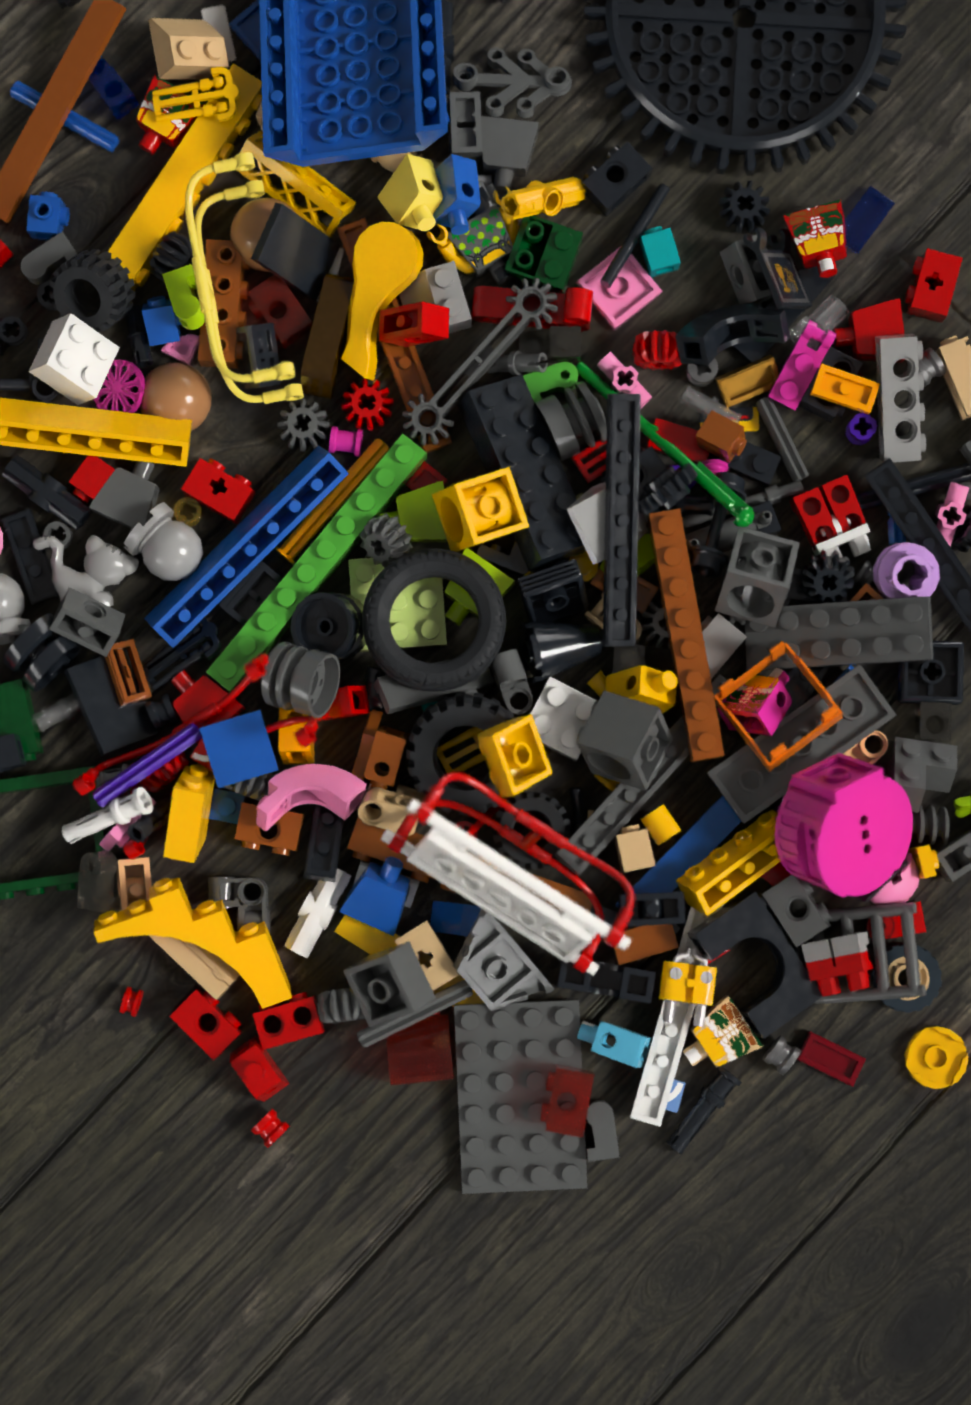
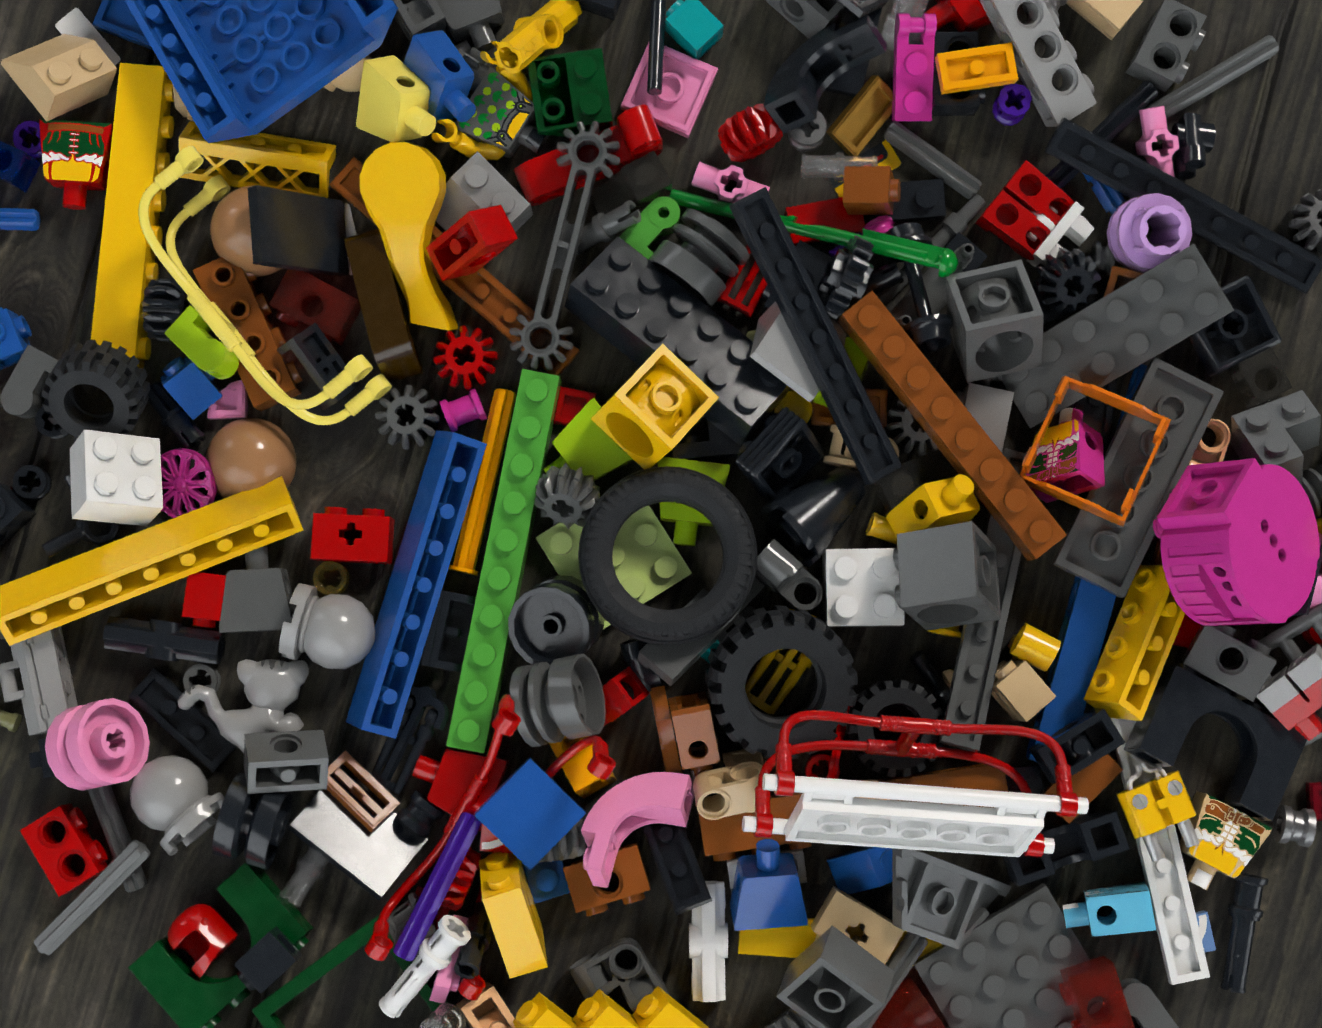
camera: 35 degrees left, 0 degrees up
yellow piece [152,67,240,122] -> none
yellow brick [477,714,553,797] -> none
none -> dark purple bush [13,121,42,158]

